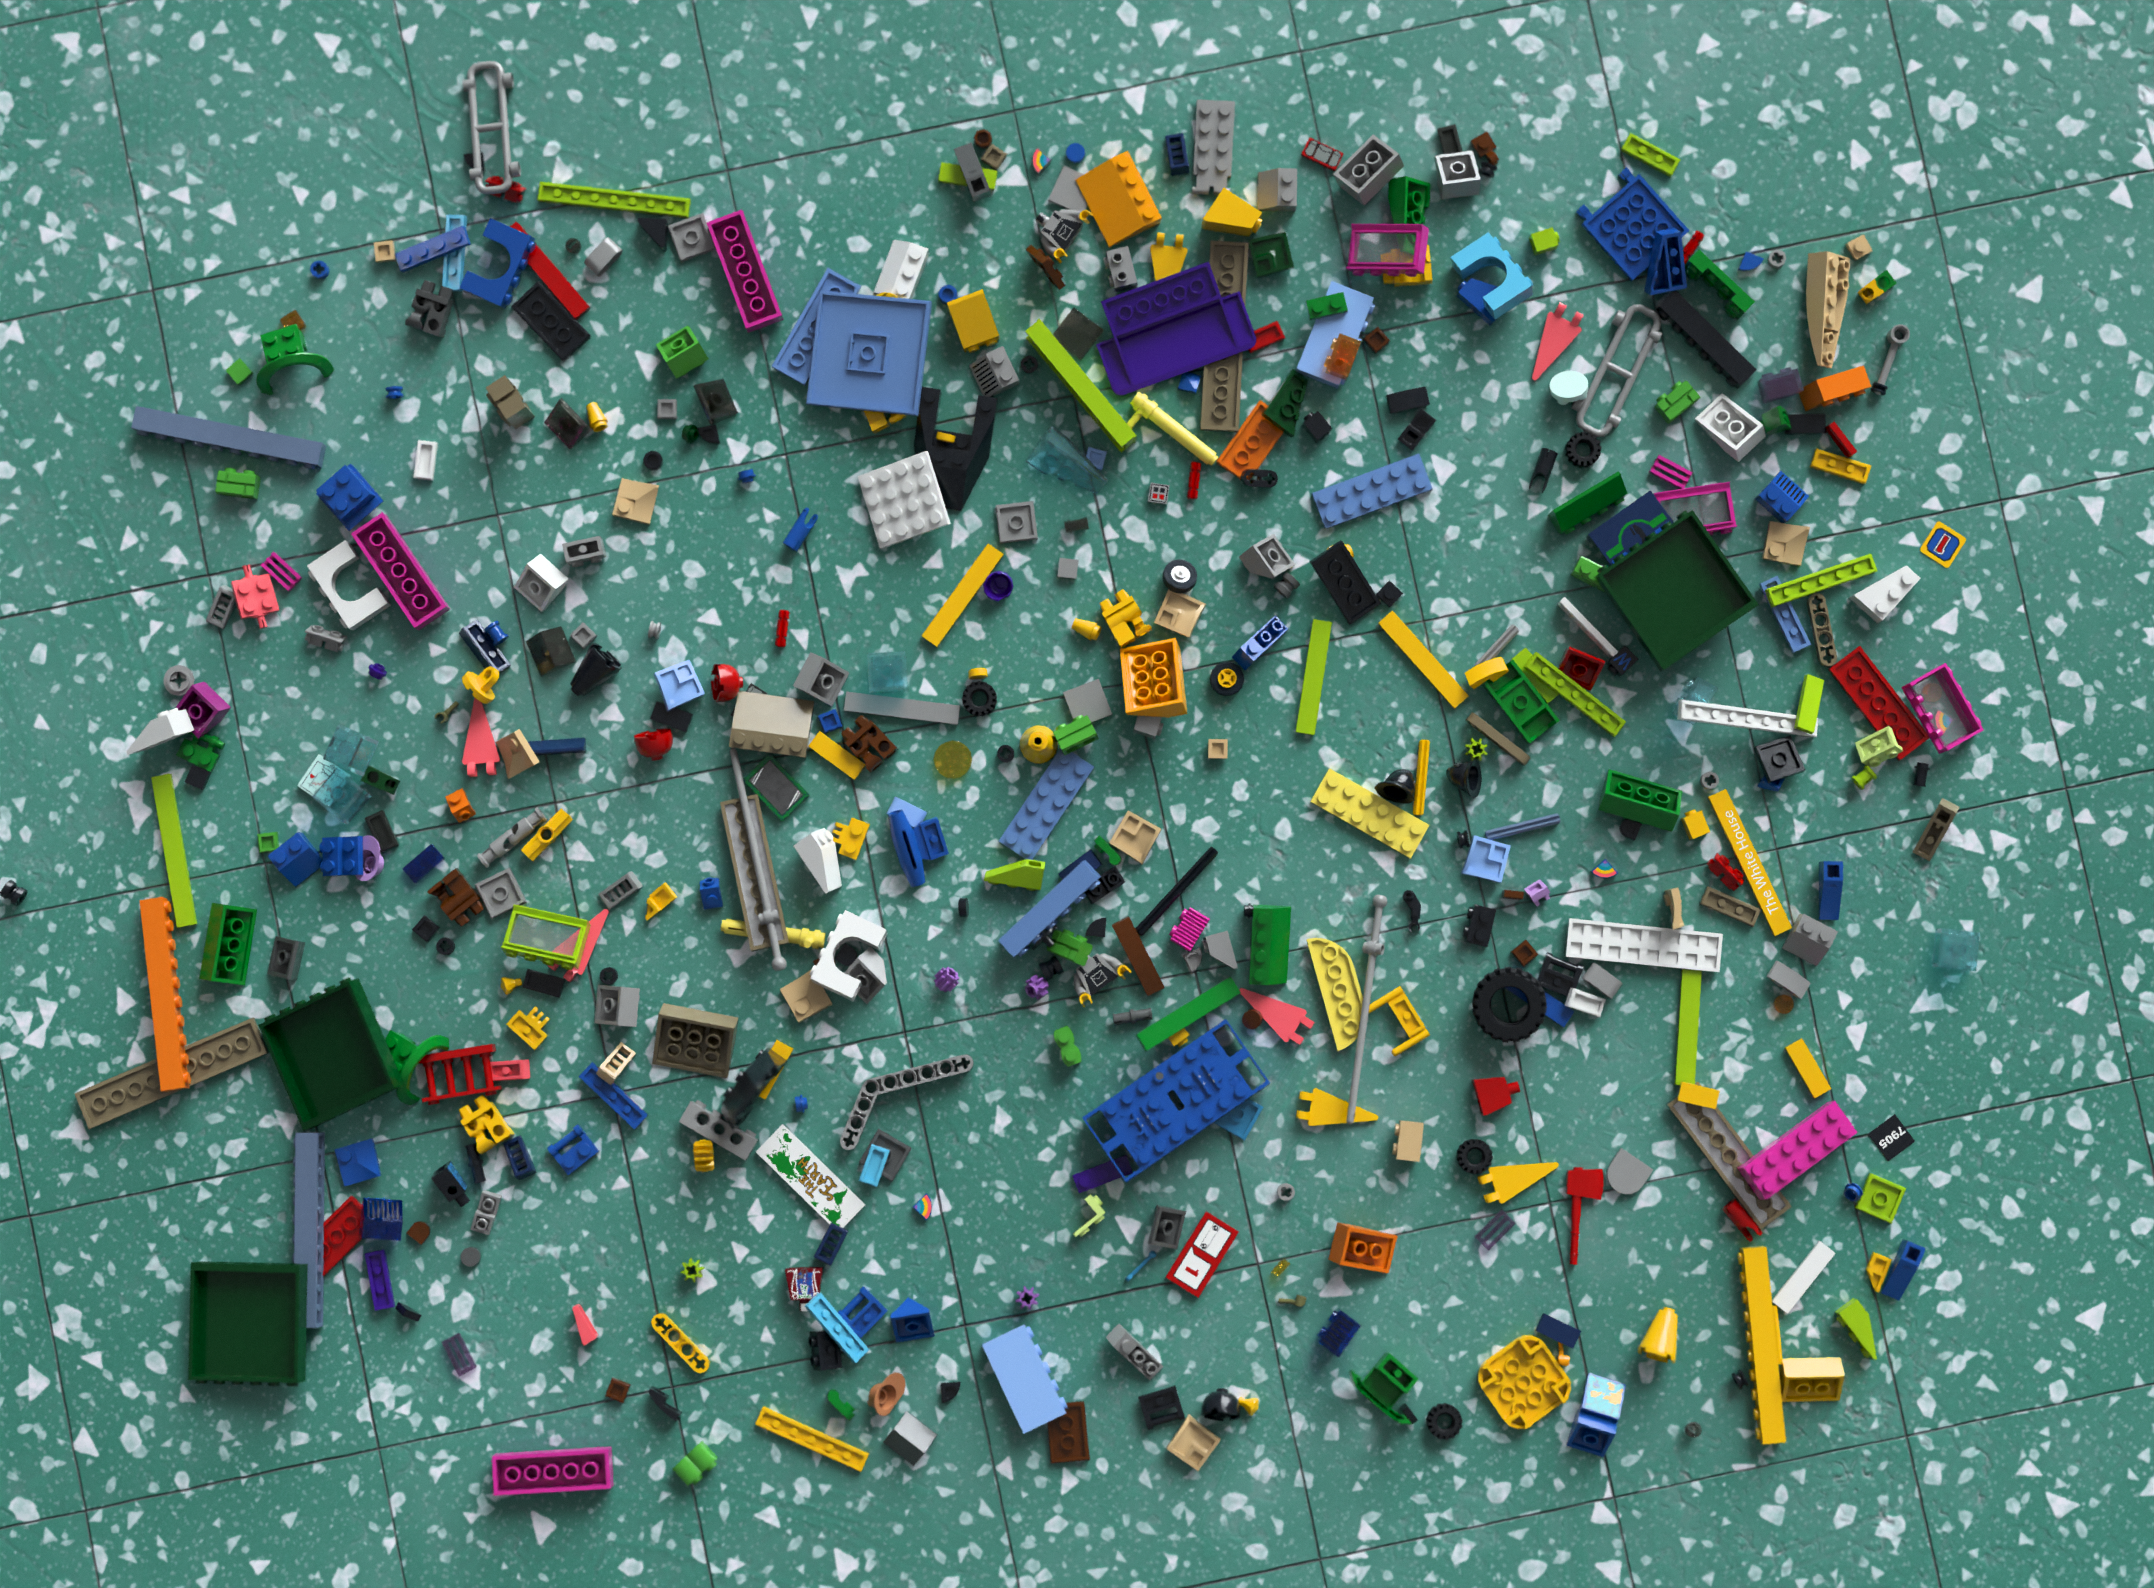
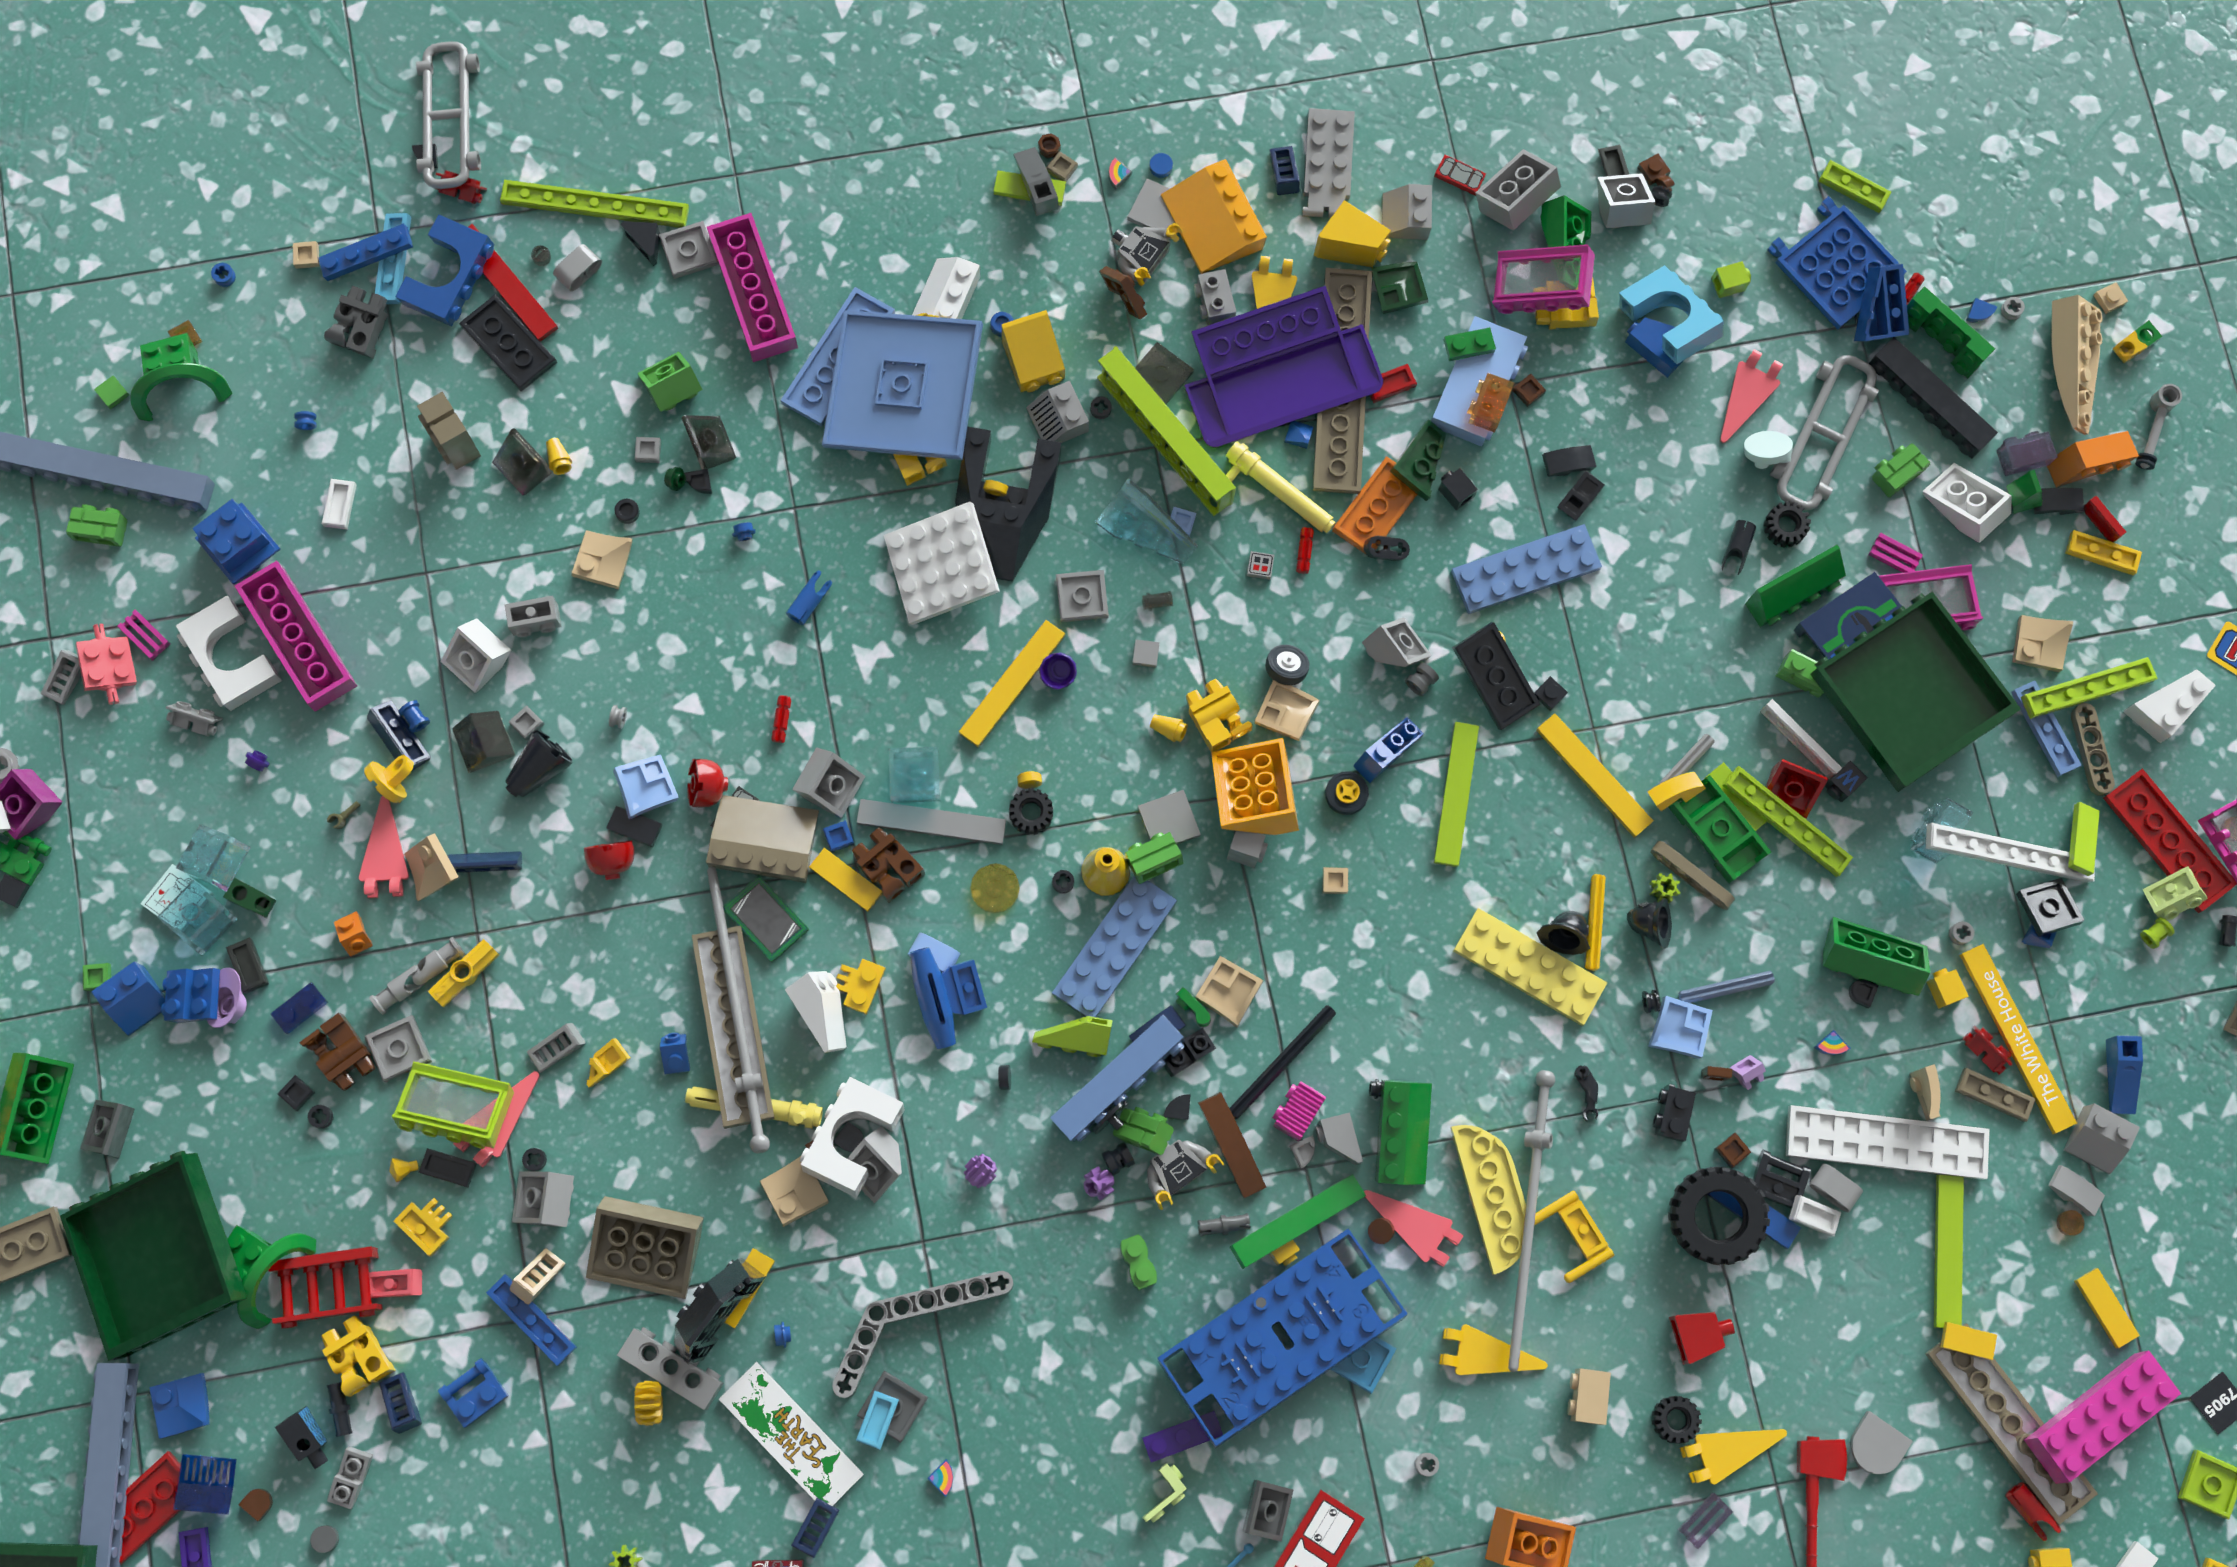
camera: 10 degrees left, 10 degrees down
blue slope [1755,471,1809,523] -> none
blue plate [1844,1183,1863,1201] -> none

